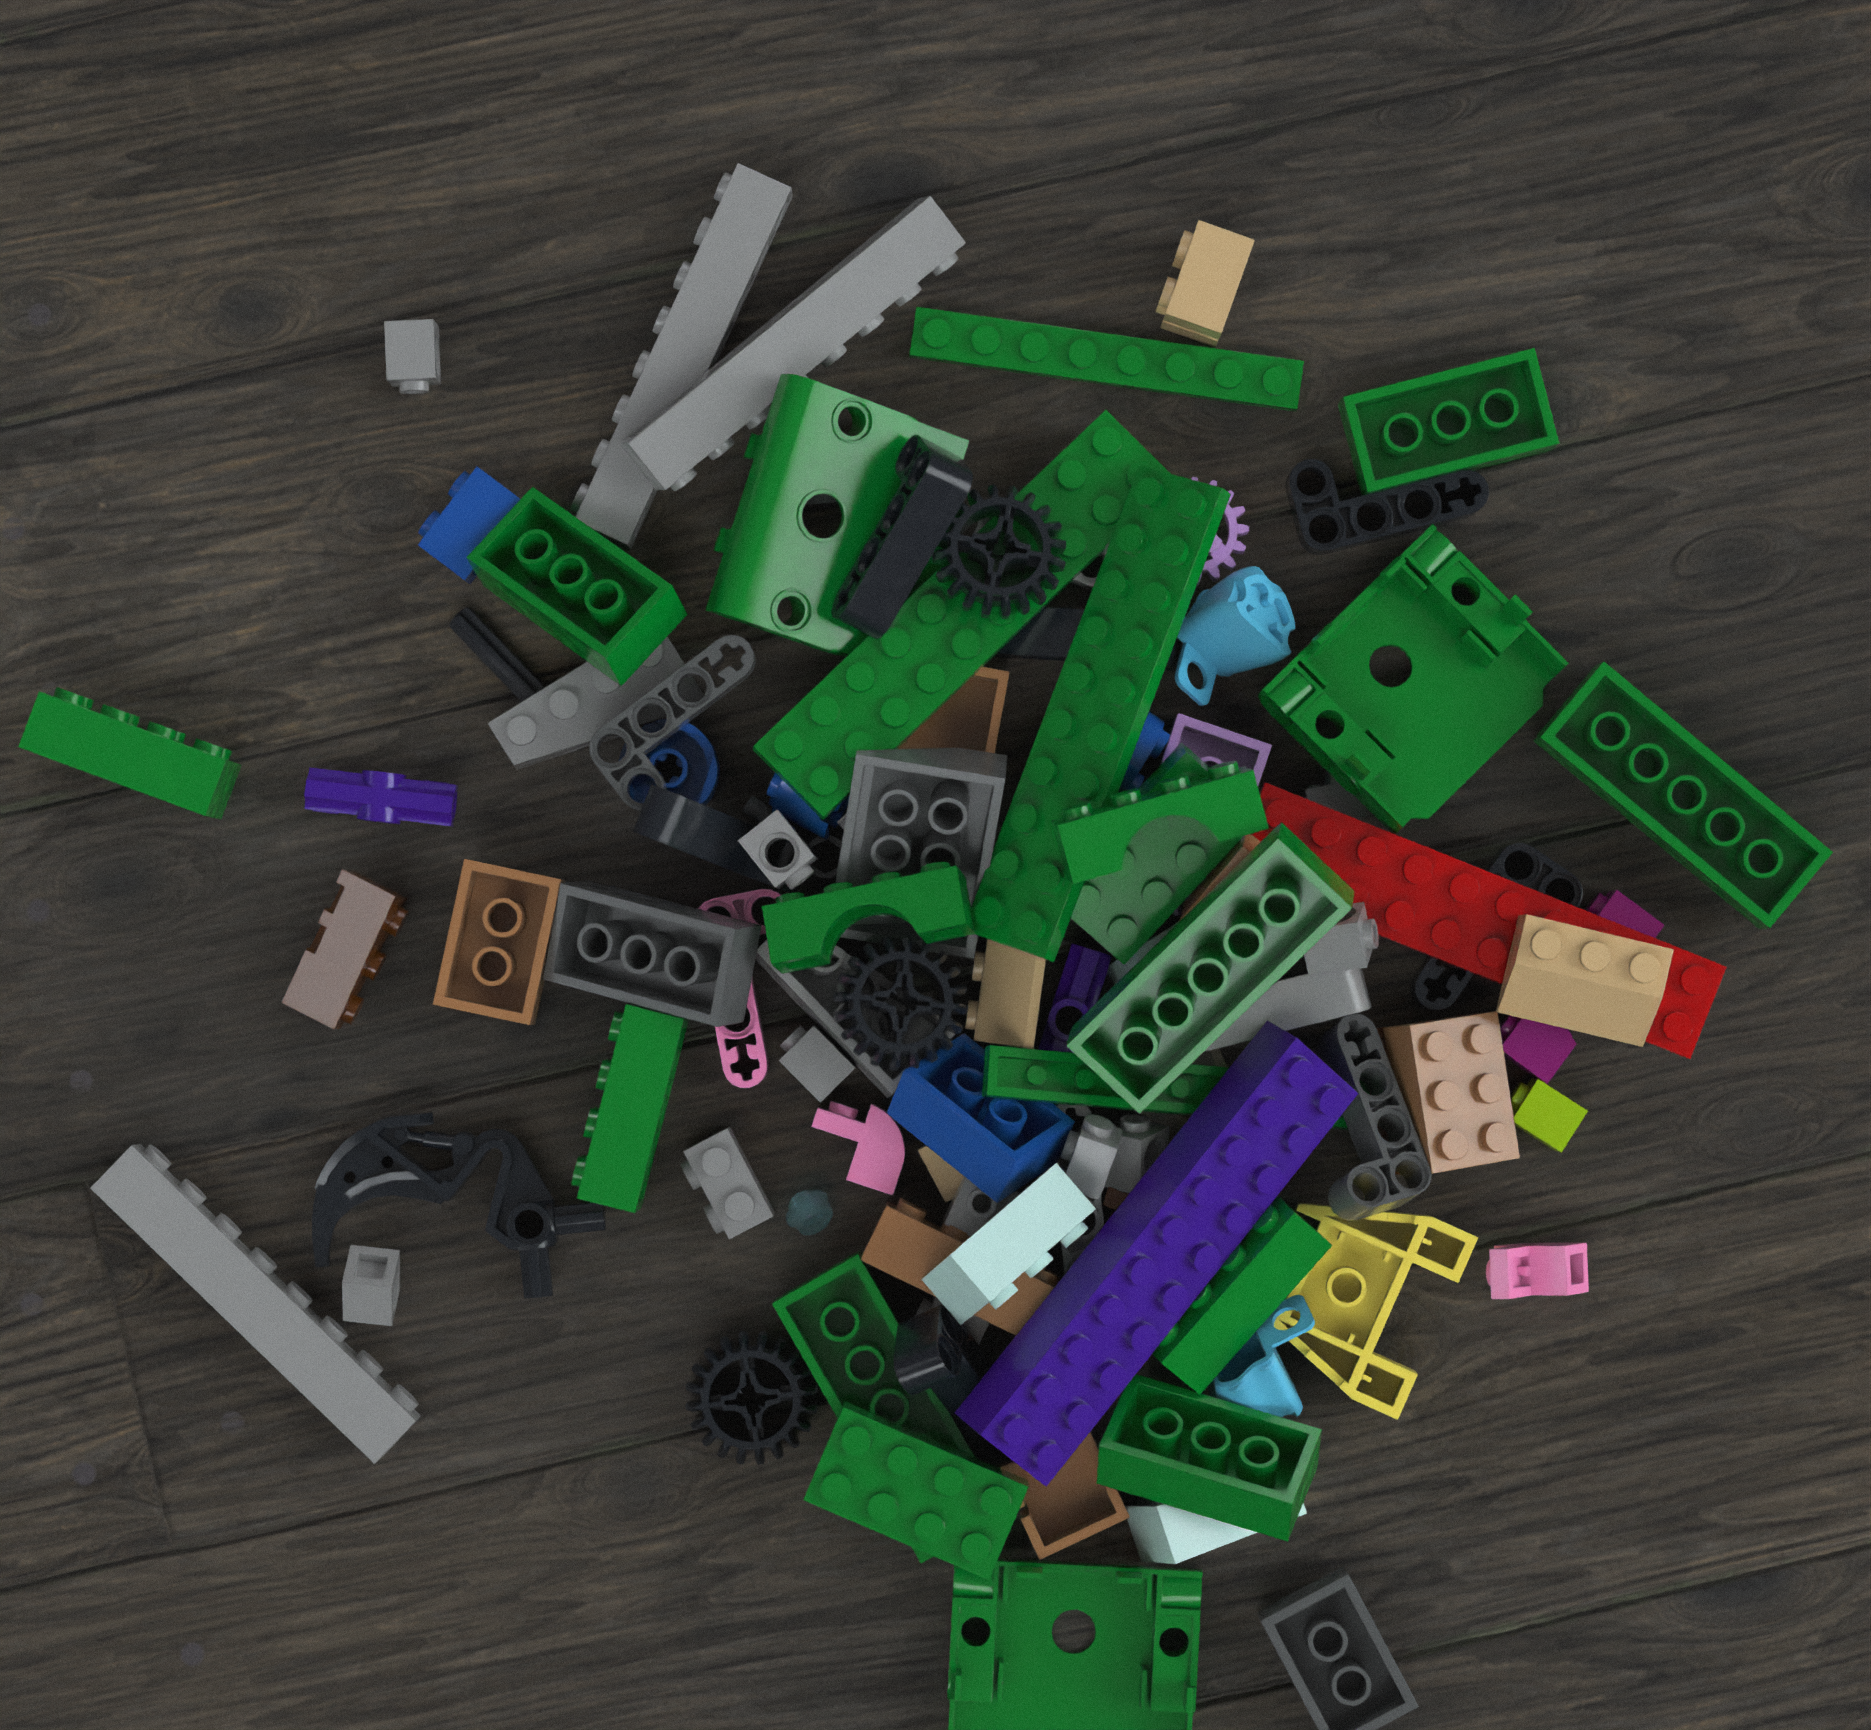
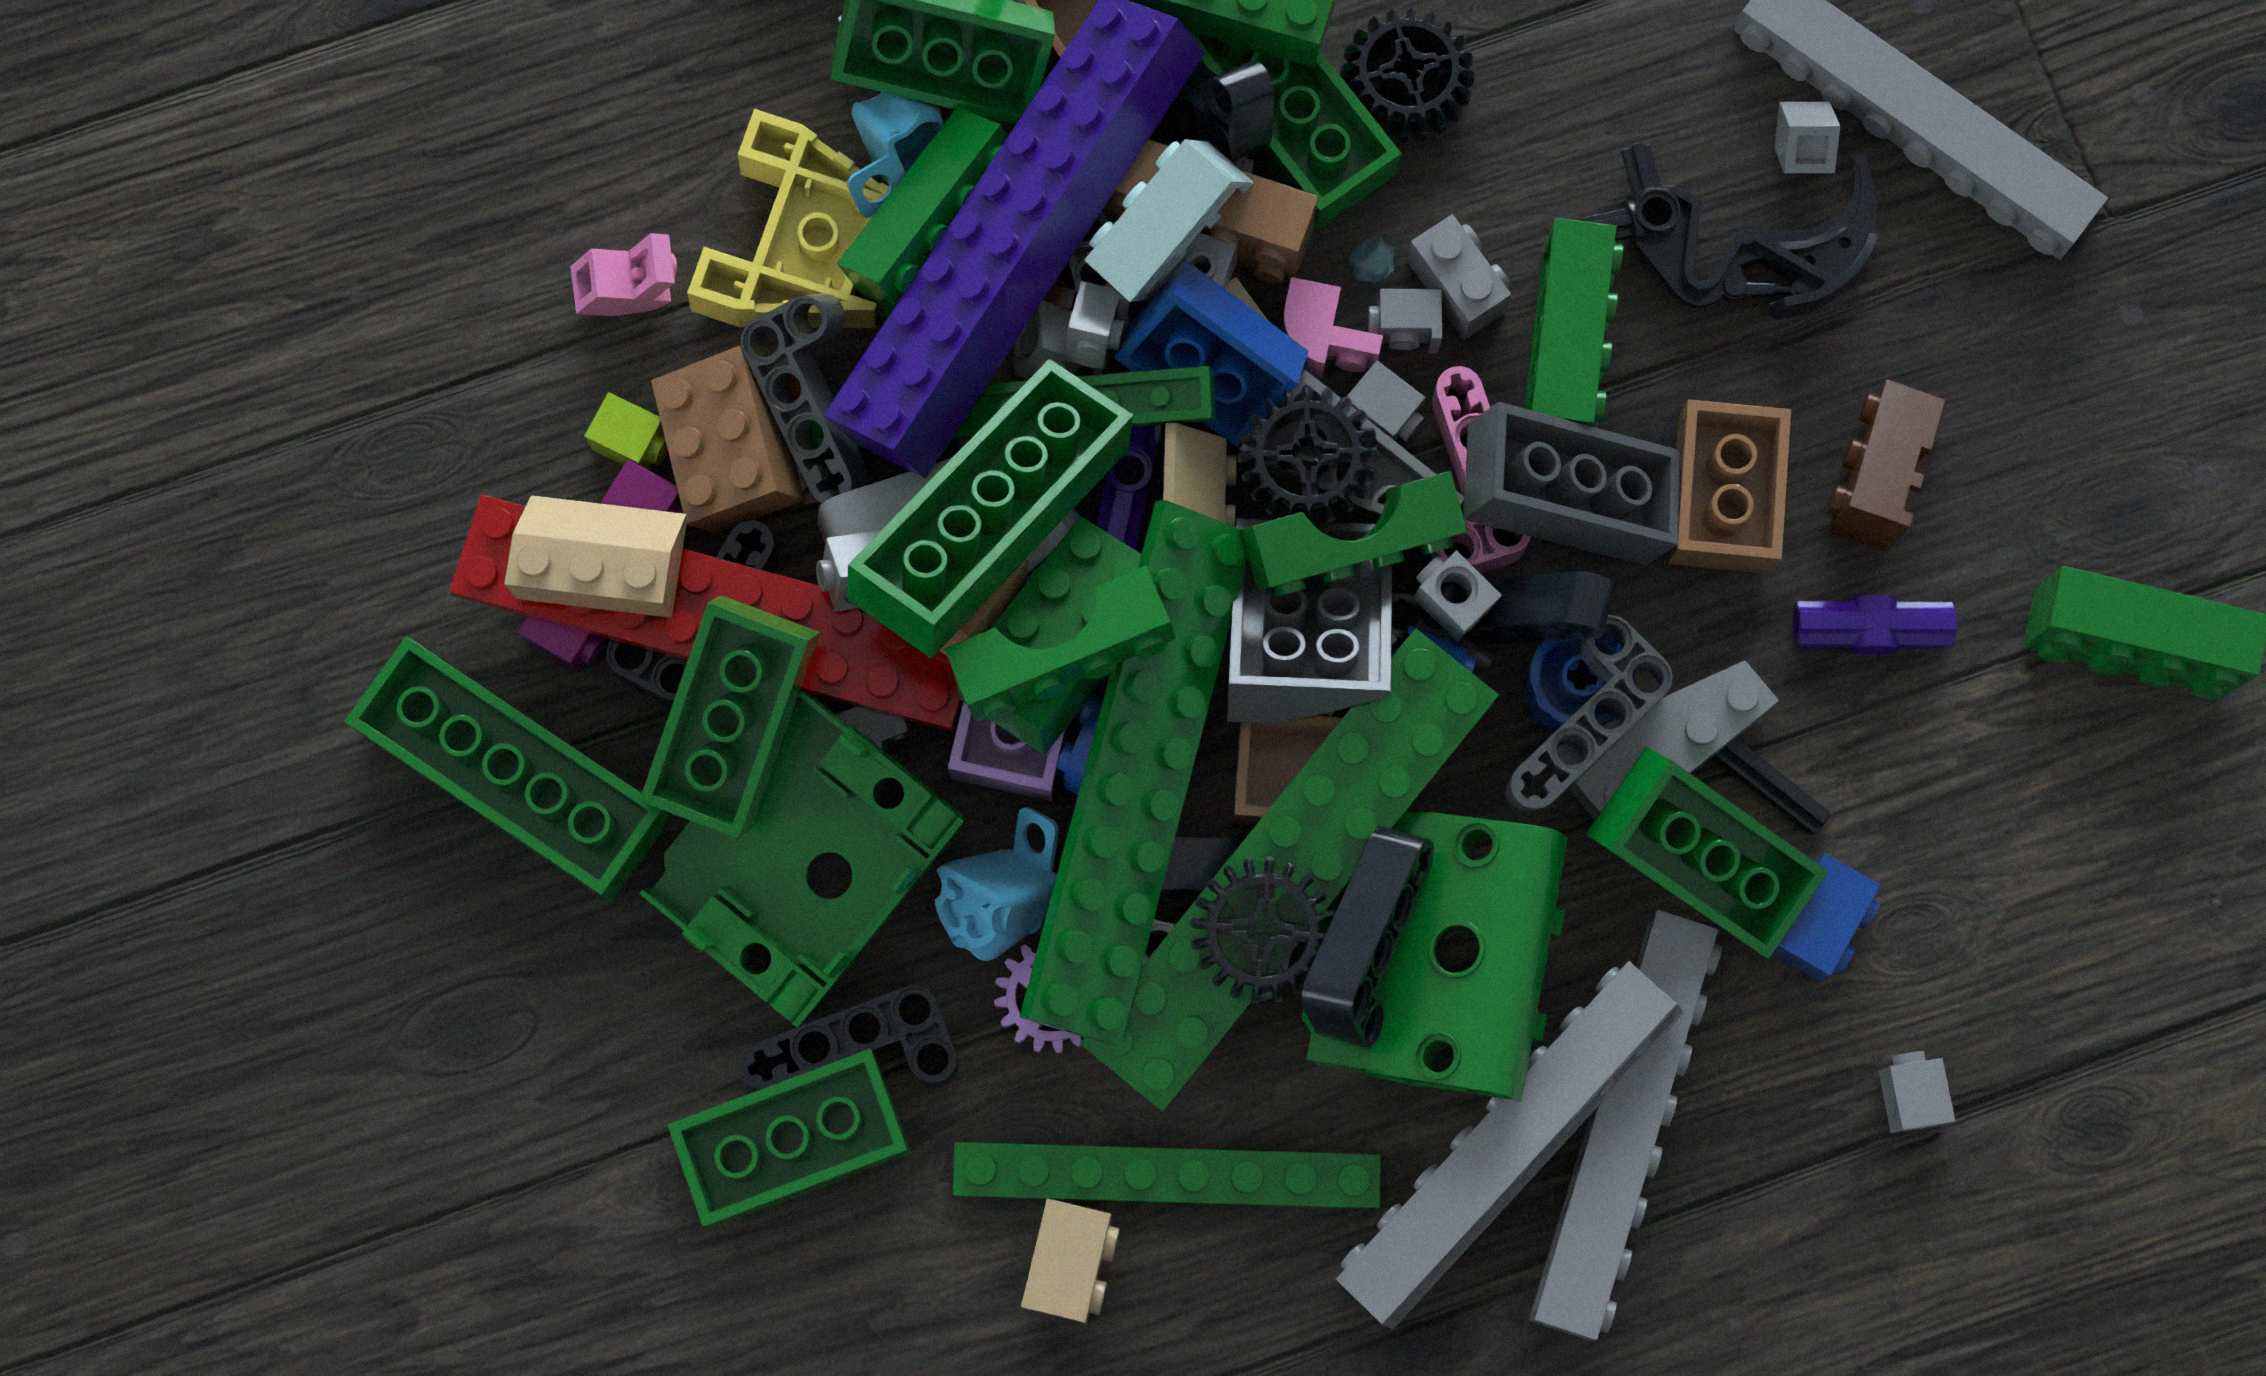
camera: 175 degrees right, 10 degrees down
none -> green brick [639,595,821,839]
none -> light grey brick [1368,289,1442,353]

